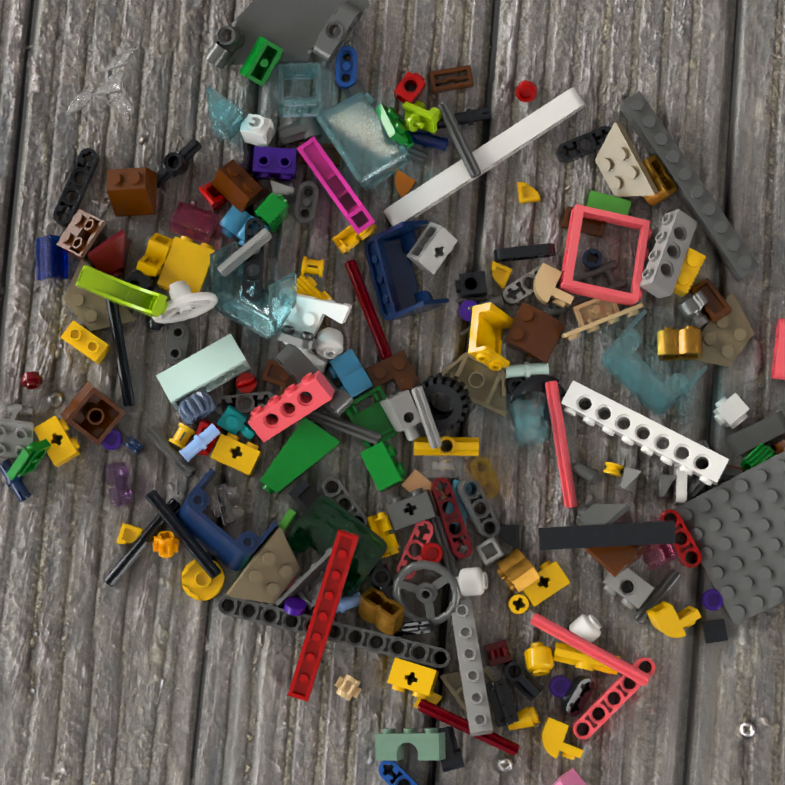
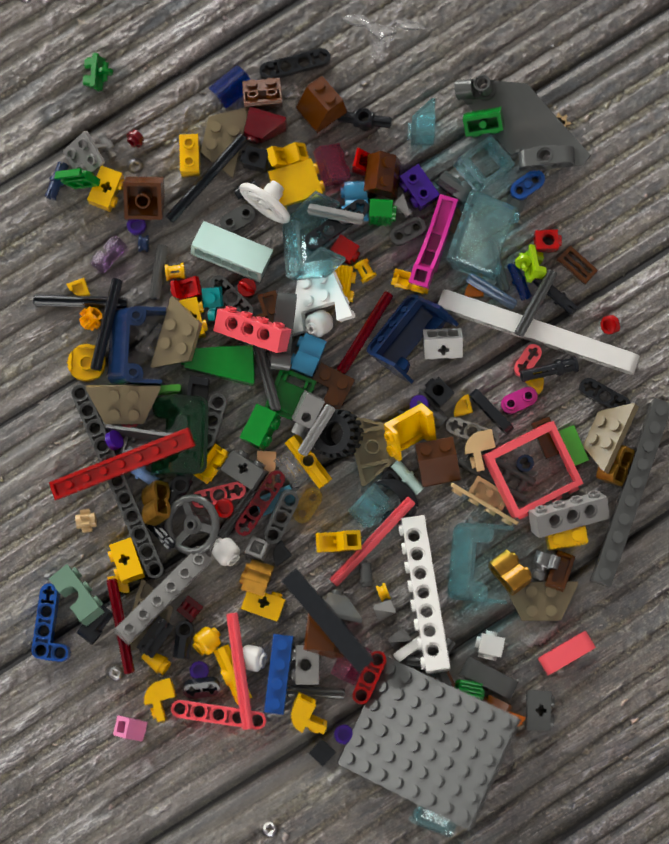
camera: 55 degrees right, 0 degrees up
lime arch [75,265,168,317] -> none
sand blue gear [177,391,216,424] -> none
light blue pin [179,423,221,462] -> none
white brick [240,113,276,147] -> none
dark grey plate [275,325,317,349] -> none
green plate [375,103,414,149] -> none
yellow bush [508,594,529,614] -> none
none -> dark tan wing [150,296,202,368]
none -> blue brick [264,634,294,715]
none -> yellow brick [315,530,362,553]
none -> red brick [330,234,361,266]
none -> sand blue axle [466,273,517,310]
none -> dark pink plate [500,387,537,414]
none -> coral beam [514,344,542,377]
none -> black pin [520,355,579,382]

